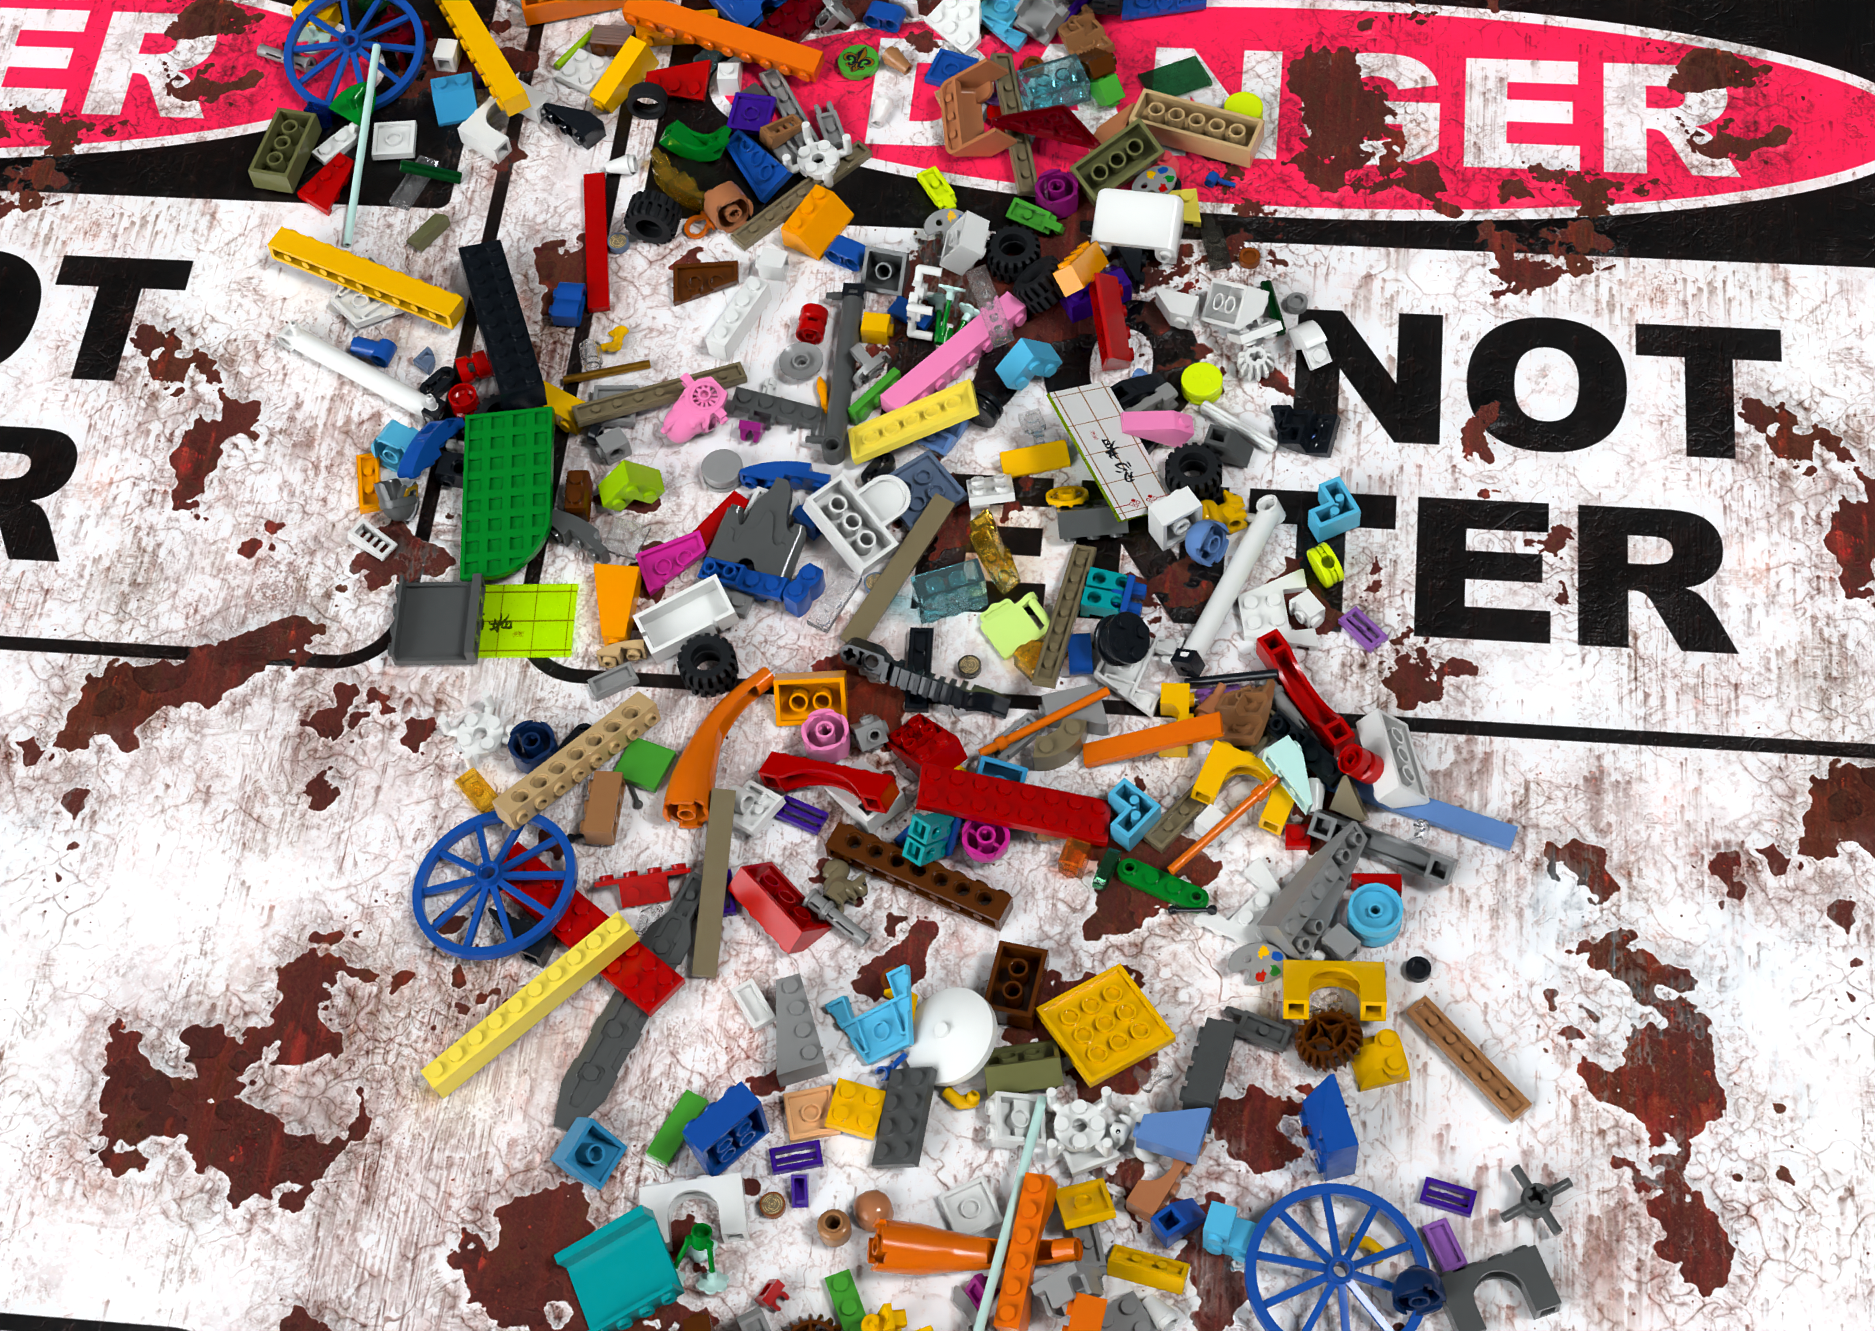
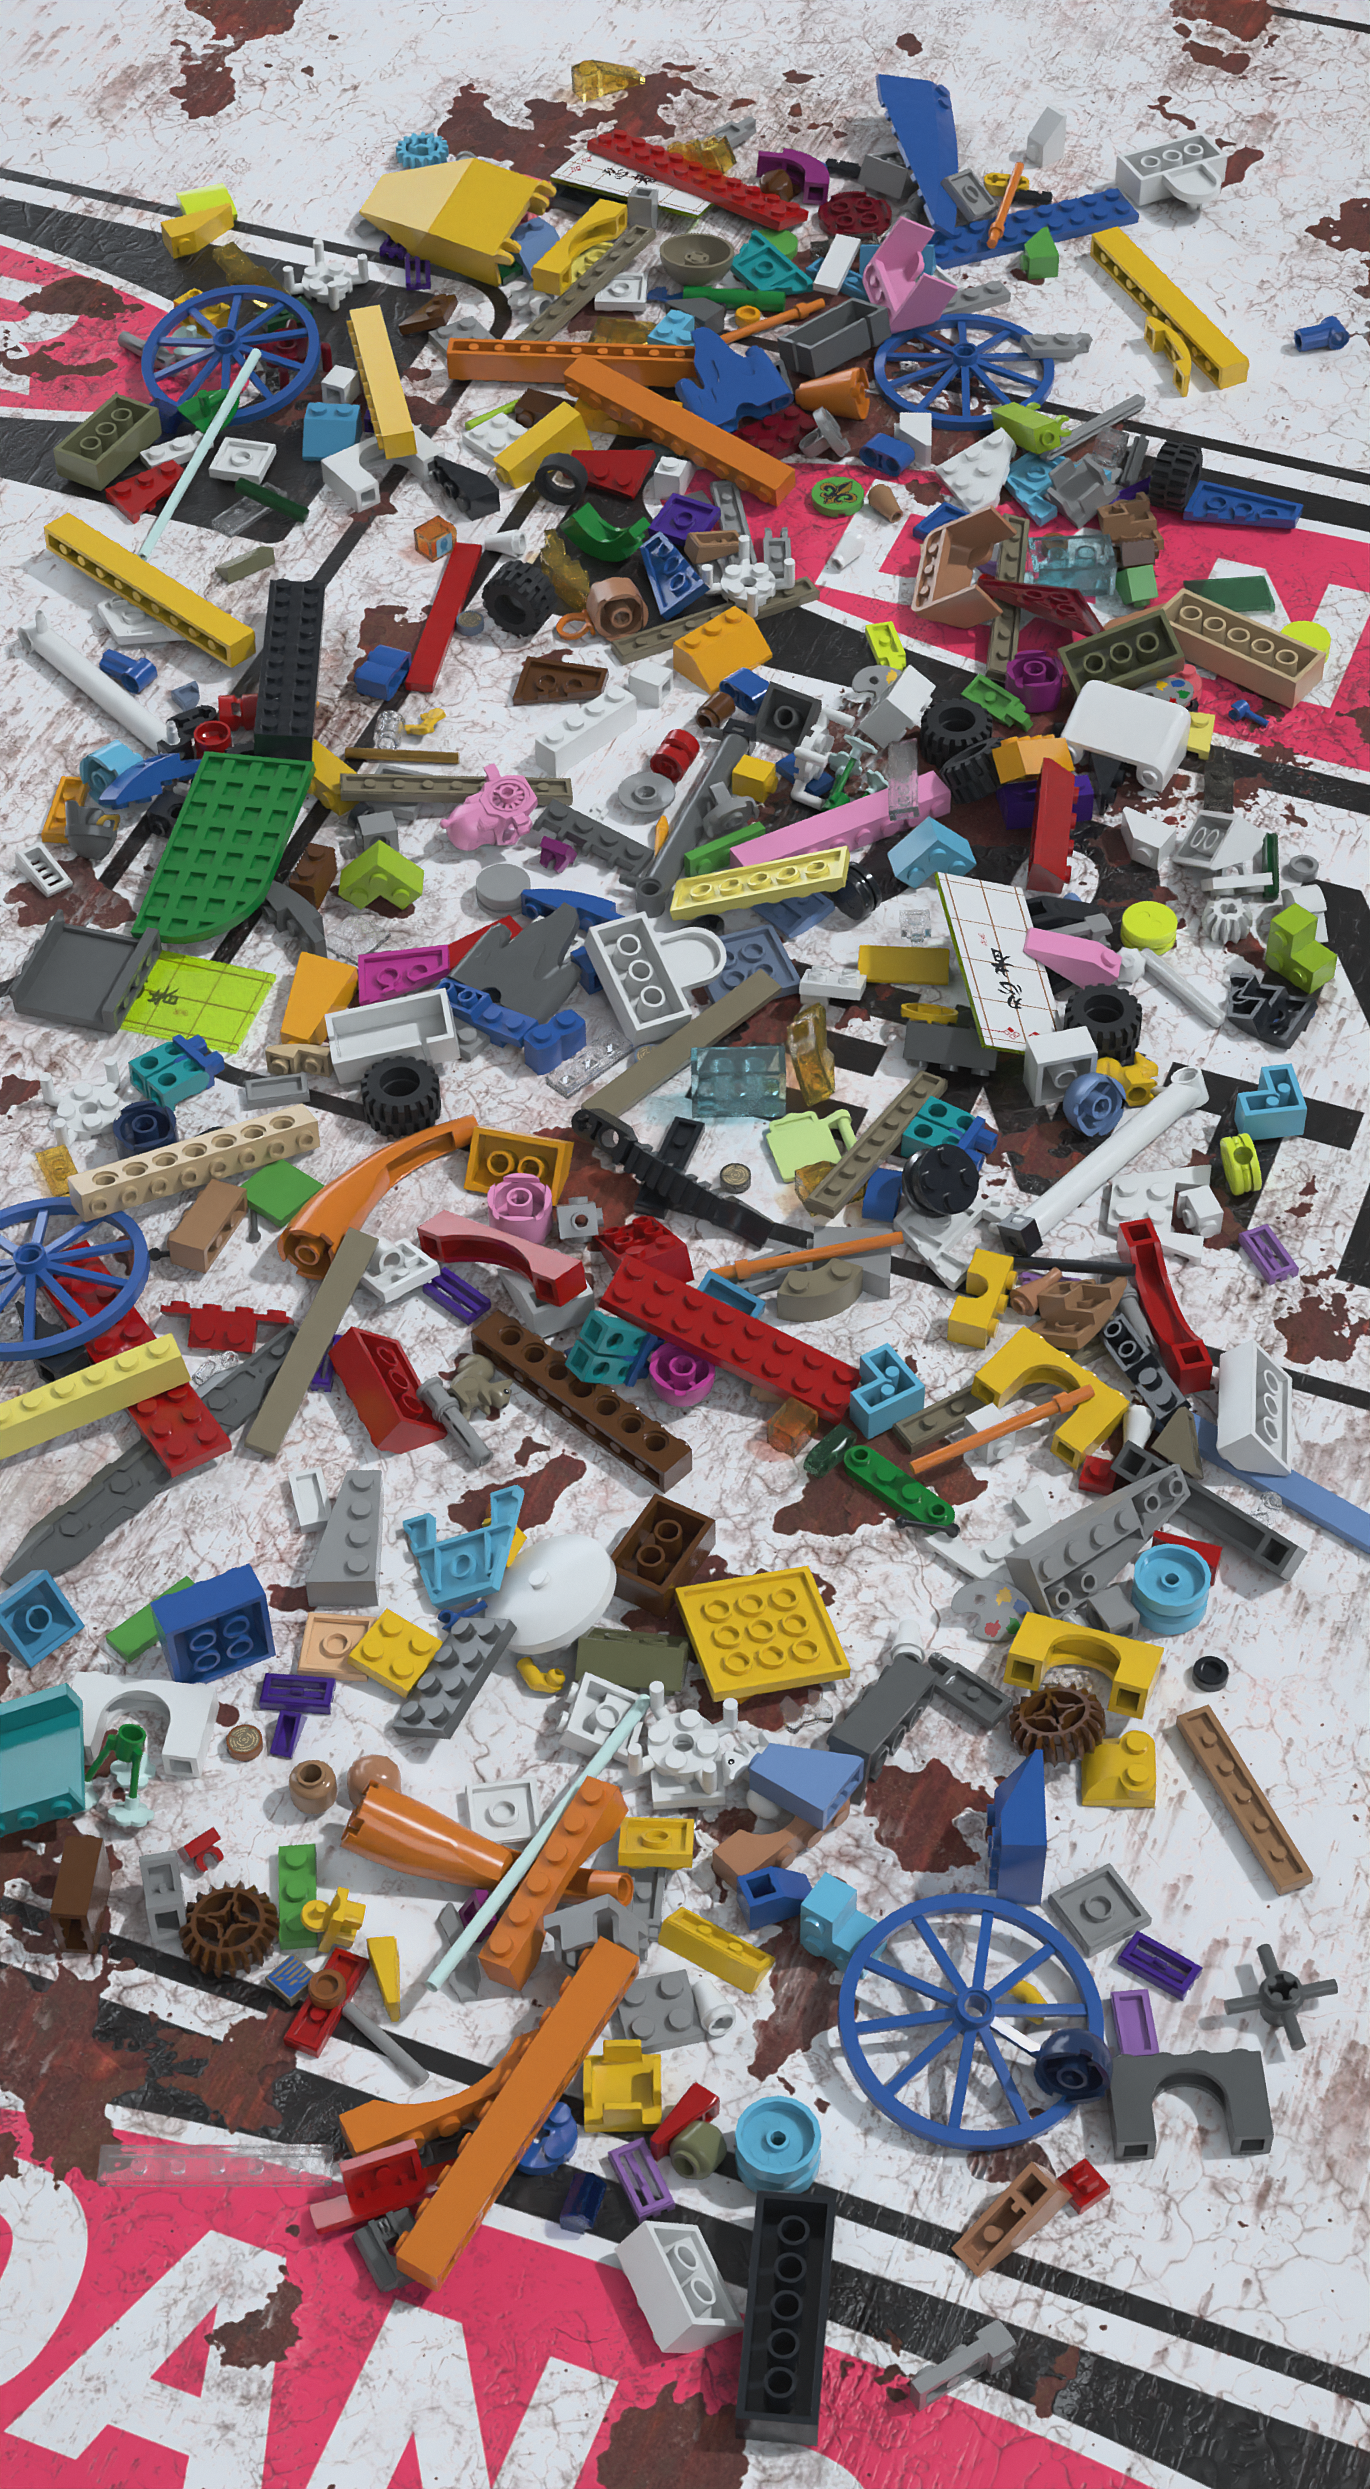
camera: 10 degrees right, 10 degrees down
orange tile [1083,711,1224,768] -> none
dark grey slope [1204,424,1254,468] -> none
dark orange tile [1239,247,1261,269] -> none
light aqua slope [1262,735,1313,815] -> none
red wheel [1337,743,1384,784] -> none
none -> teal hips [128,1034,225,1112]
none -> clear orange brick [413,515,457,563]
none -> reddish brown brick [695,691,736,730]
none -> white cone [890,1619,925,1665]
none -> light grey tile [1047,1863,1152,1958]
none -> white piece [1117,947,1146,983]
none -> lime brick [1265,902,1338,994]

